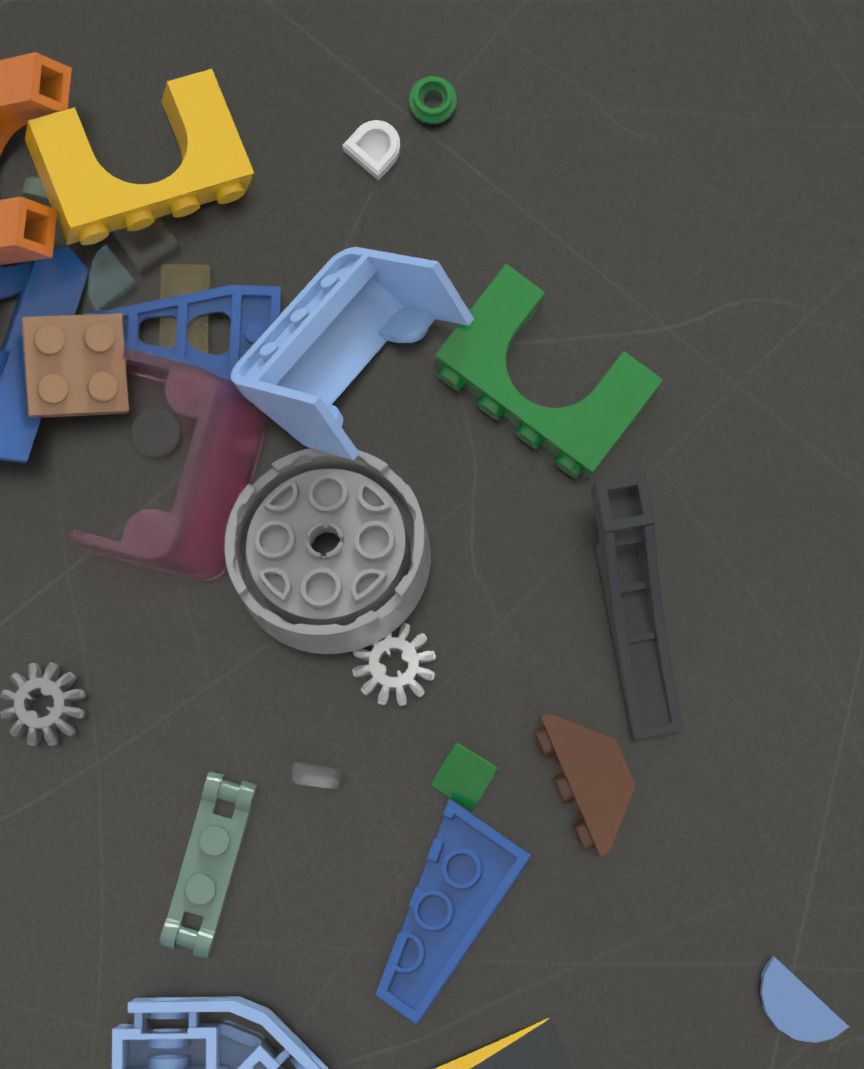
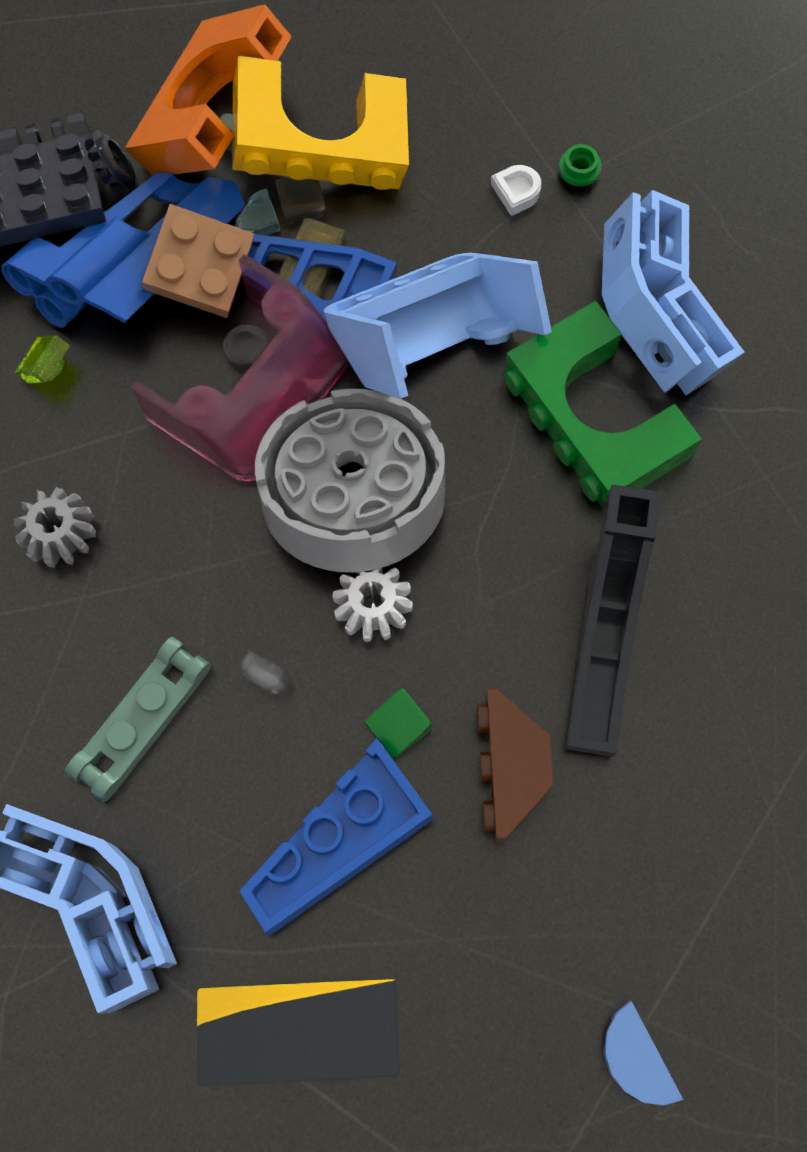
camera: 25 degrees right, 10 degrees down
none -> light blue brick [602,190,745,395]

